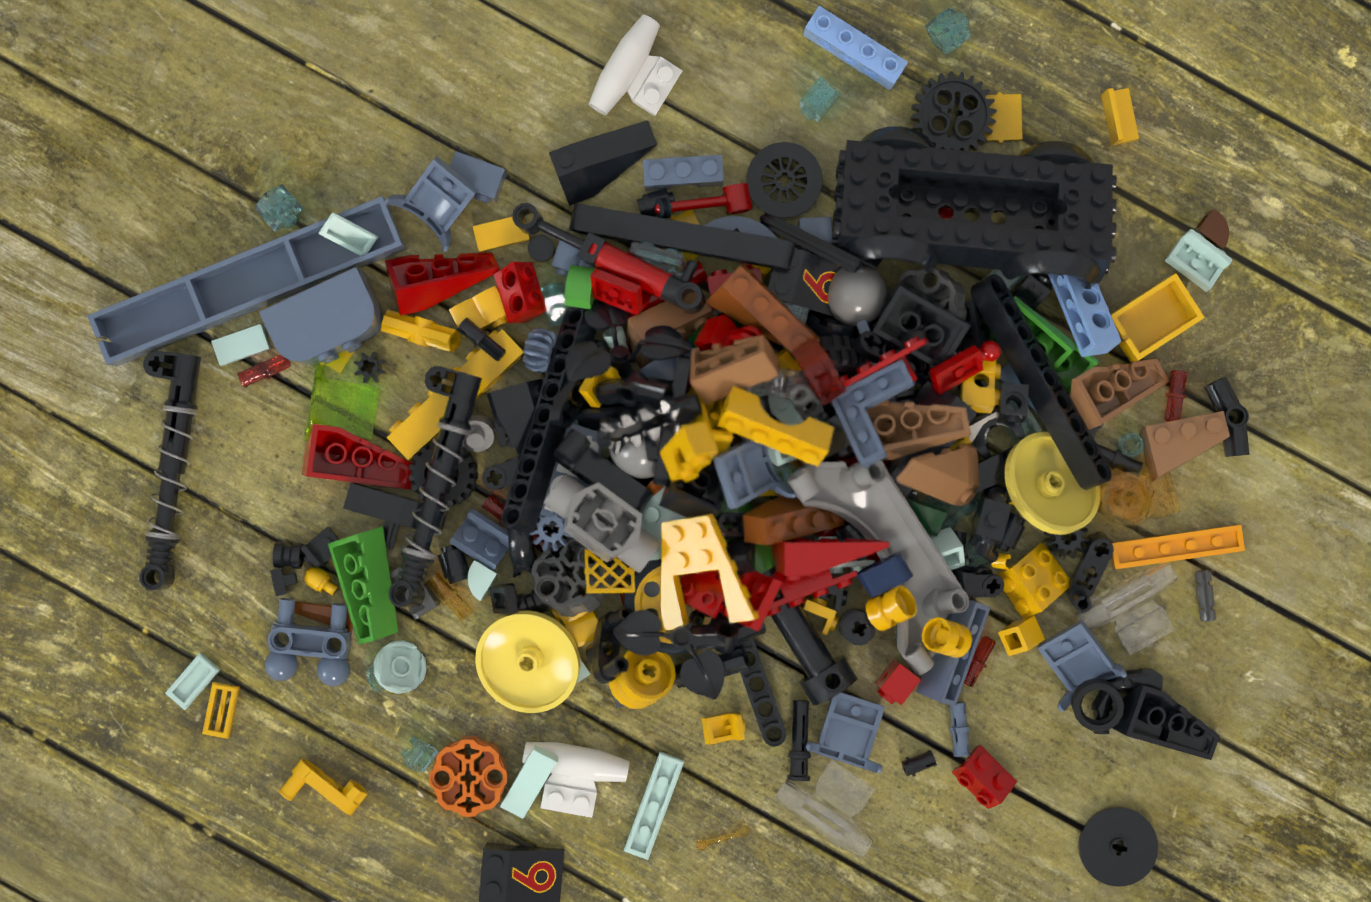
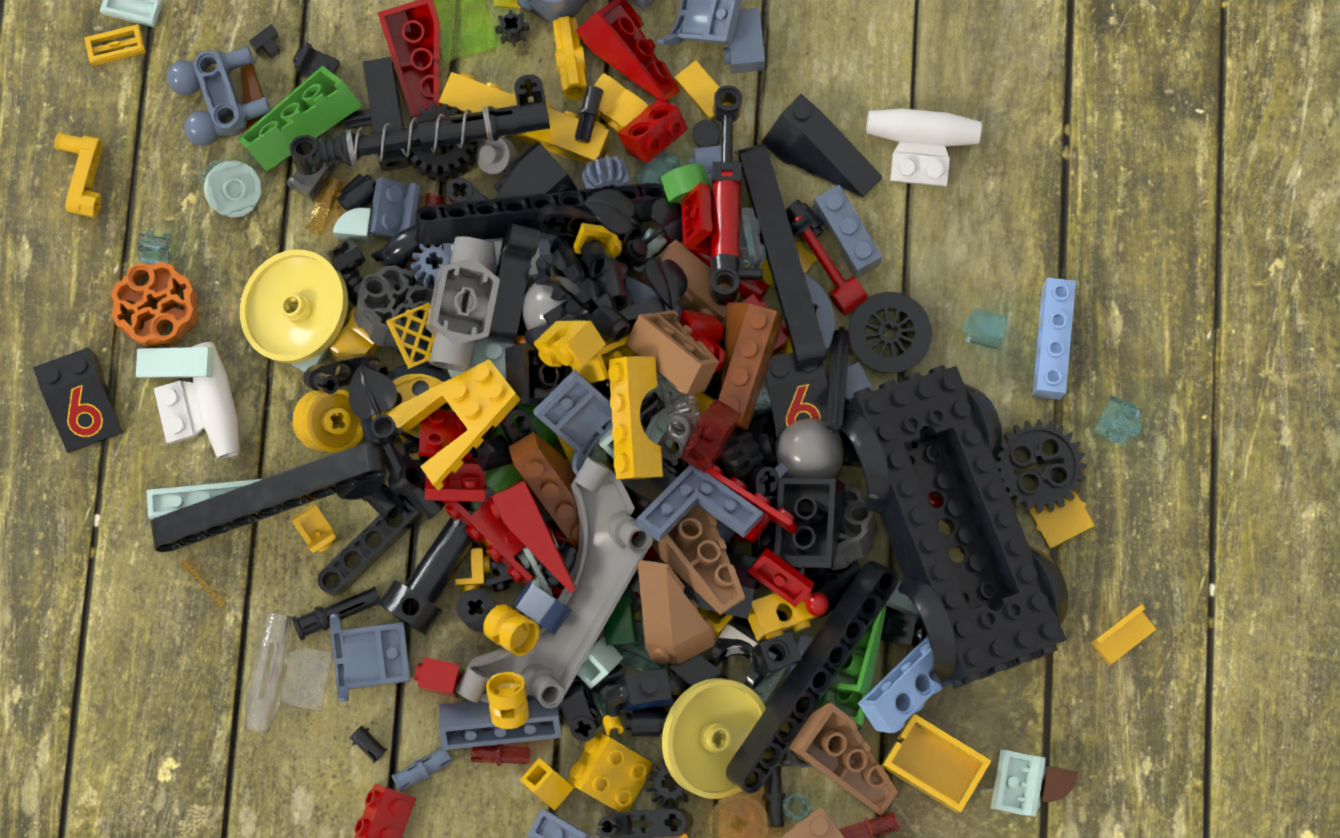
camera: 65 degrees right, 10 degrees down
black wheel [273,542,304,569] -> none
yellow cylinder [304,567,339,596] -> none
none -> black beam [151,442,386,552]

